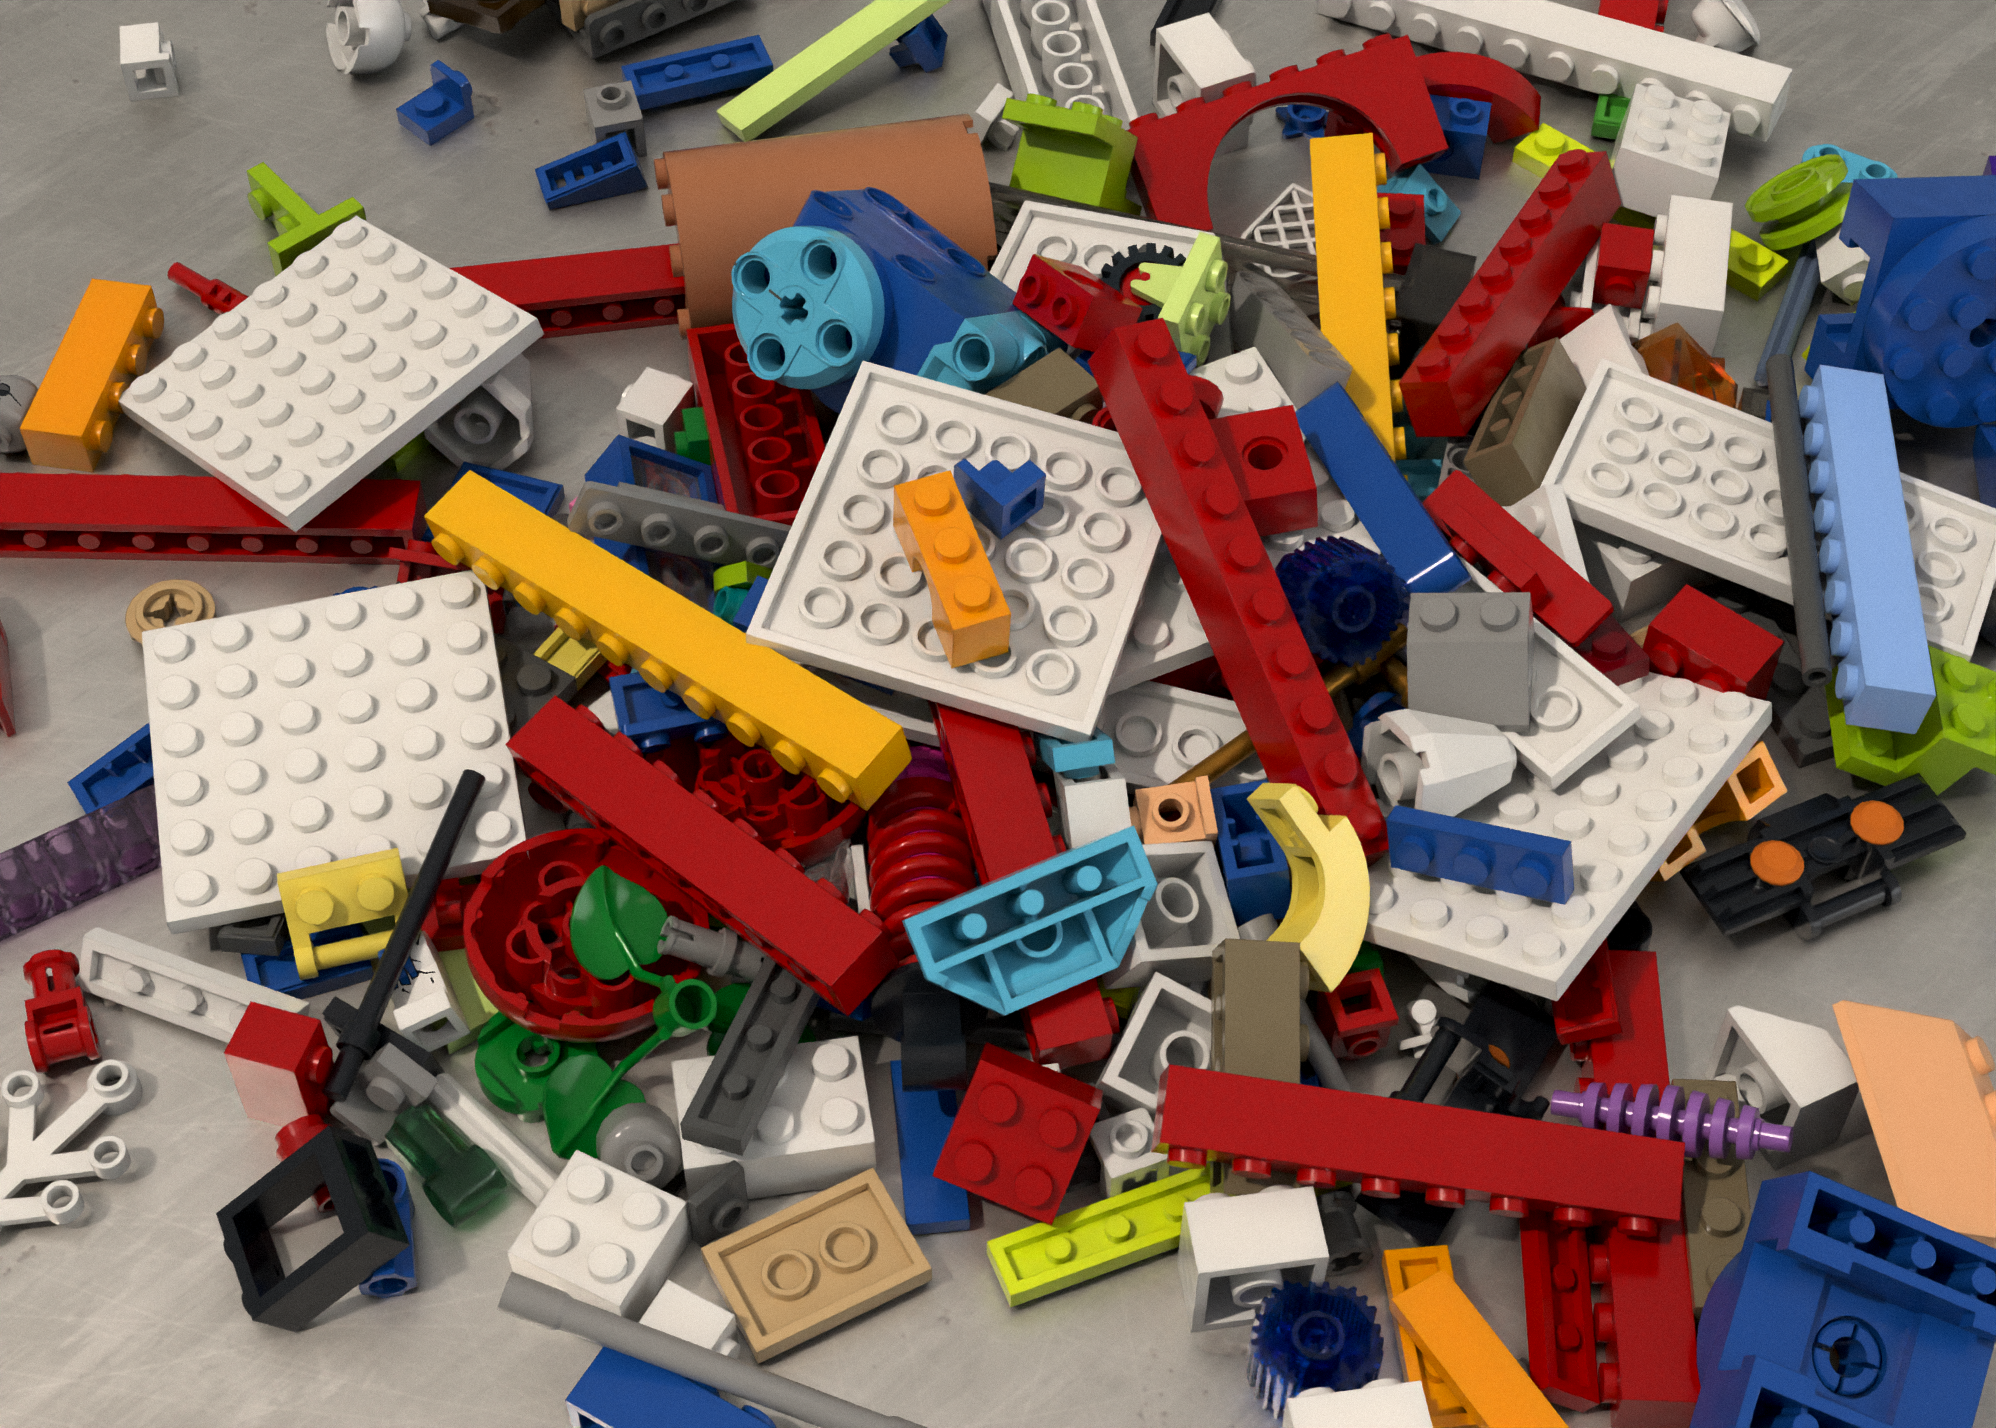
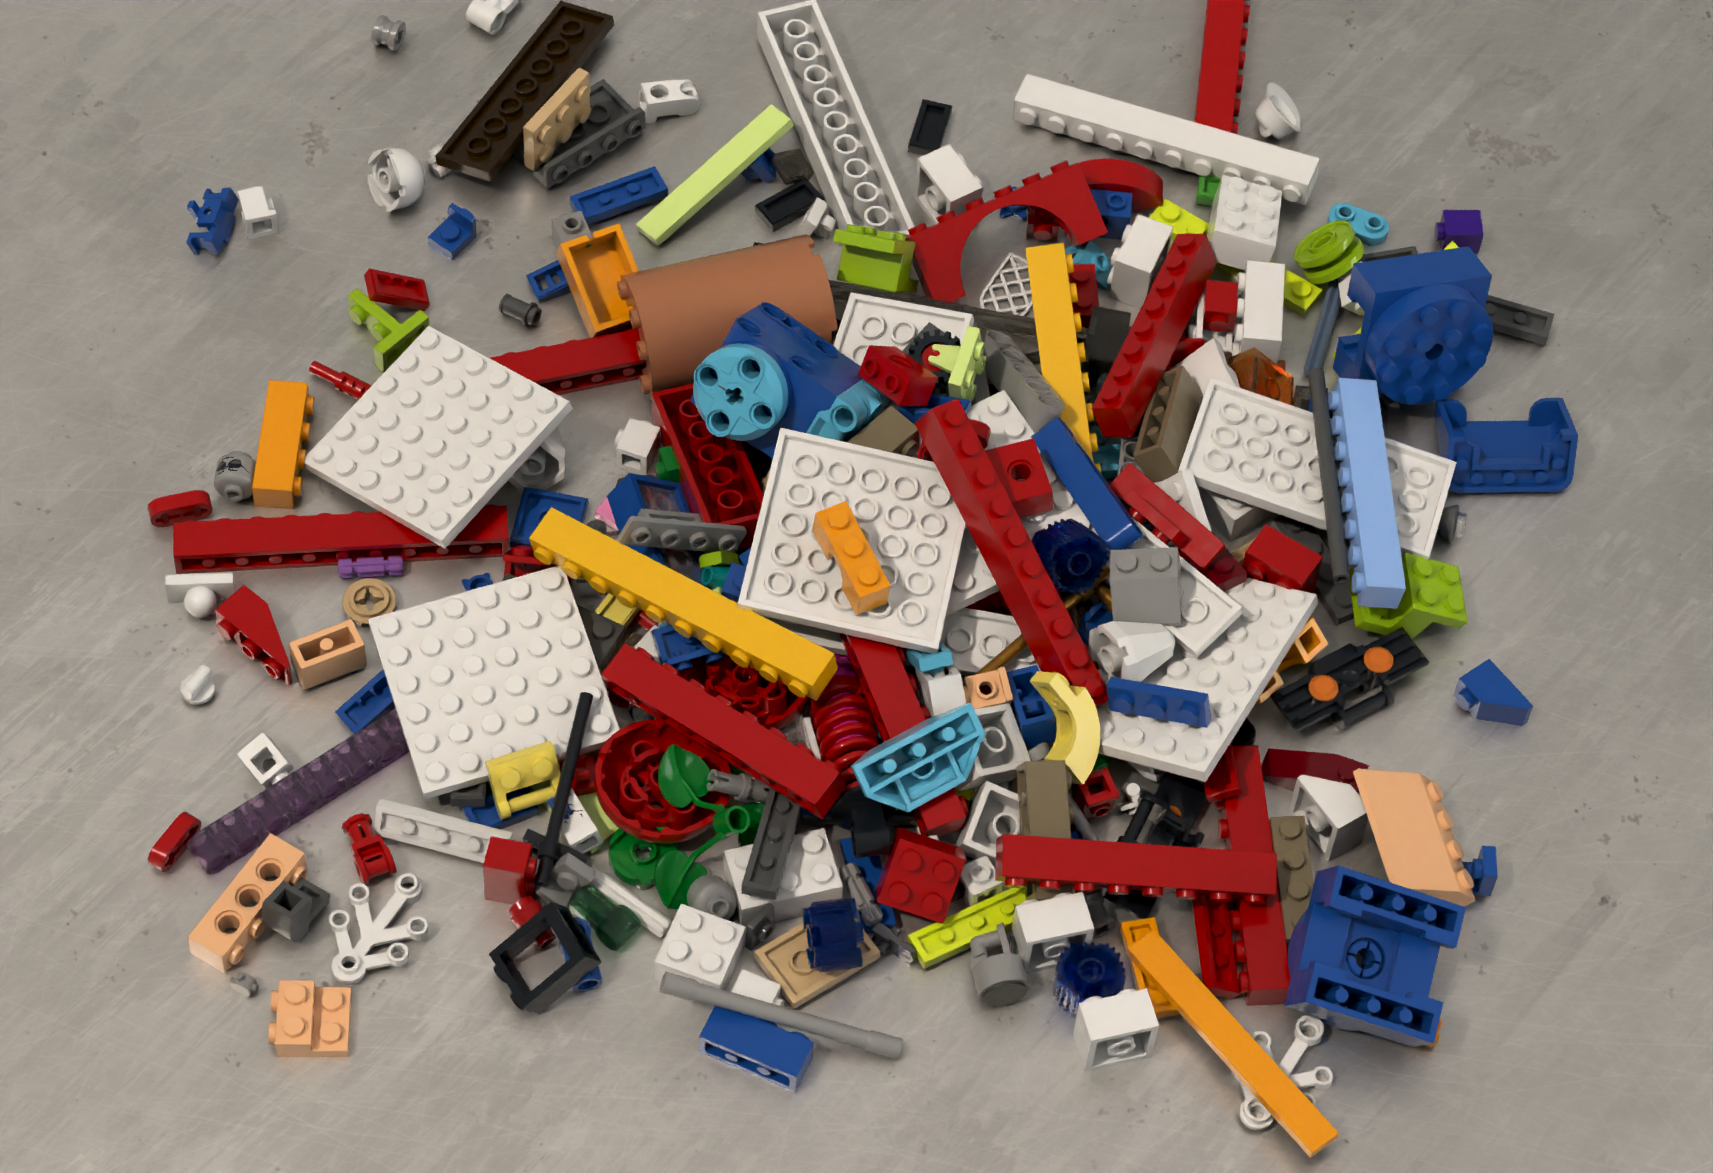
camera: 10 degrees left, 5 degrees up
blue panel [953,459,1046,540] -> none
medium lavender piece [1551,1082,1793,1160] -> none
none -> blue piece [186,188,239,255]
none -> light nougat brick [289,619,367,690]
none -> medium lavender axle [338,556,403,578]
none -> red plate [364,268,430,311]
none -> dark grey pin [499,294,542,327]
none -> light orange piece [556,223,639,338]
none -> black tile [755,178,824,232]
none -> clear smoke plate [771,148,814,185]
none -> clear blue brick [803,898,864,972]
none -> light grey axle [839,863,883,926]
none -> dark grey piece [871,922,917,963]
none -> light grey piece [970,923,1030,1006]
none -> white brick [1107,214,1173,309]
none -> dark red slope [1261,748,1369,794]

